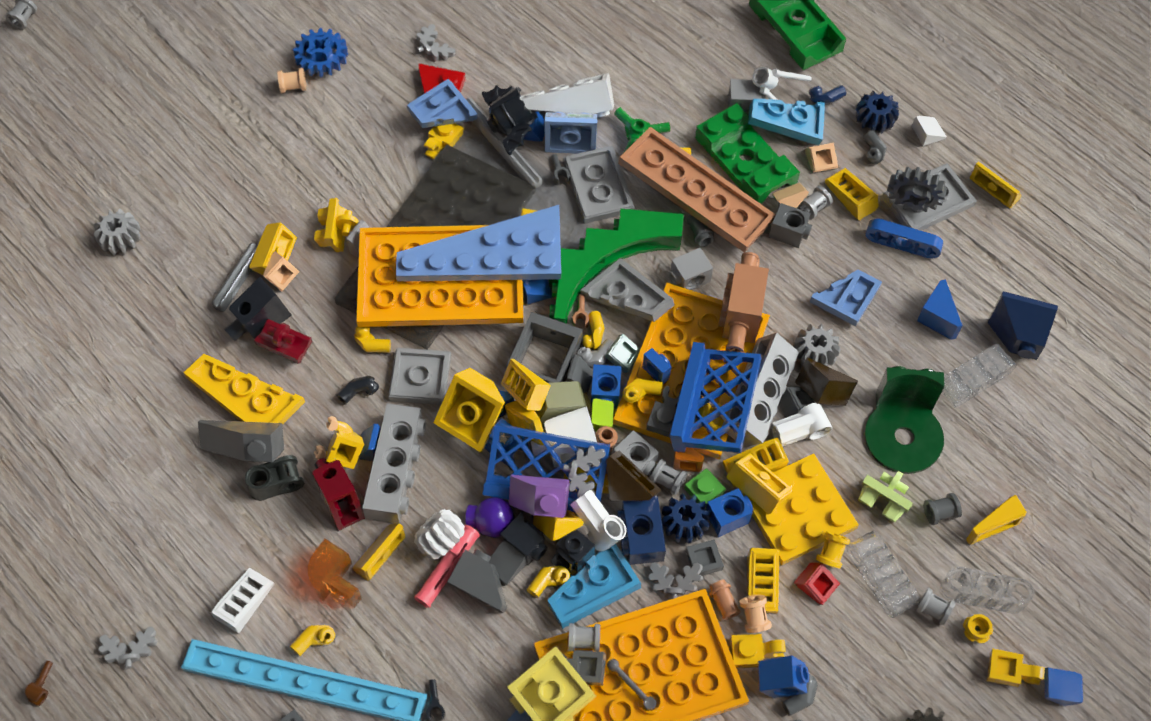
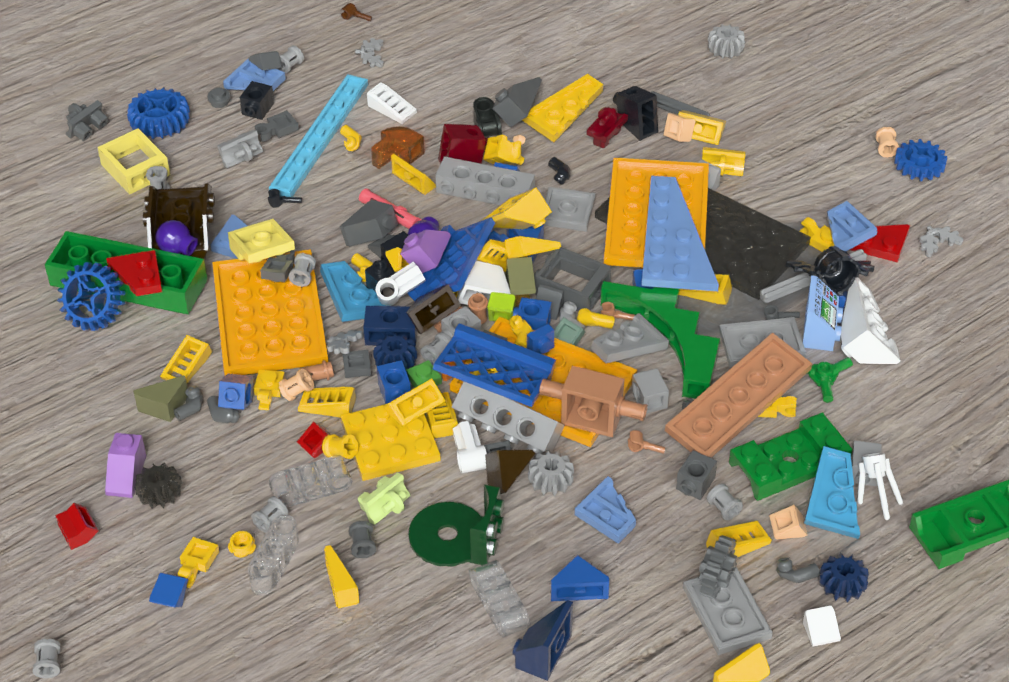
camera: 100 degrees right, 15 degrees down
yellow arm [354,326,391,353] -> none
white gear [414,509,465,559] -> none
light grey animal [563,446,605,498] -> none
dark grey hinge [607,659,656,711] -> none
light nougat slope [772,183,809,208] -> none
dark blue arm [809,85,847,103] -> none
blue beam [865,219,944,259] -> none

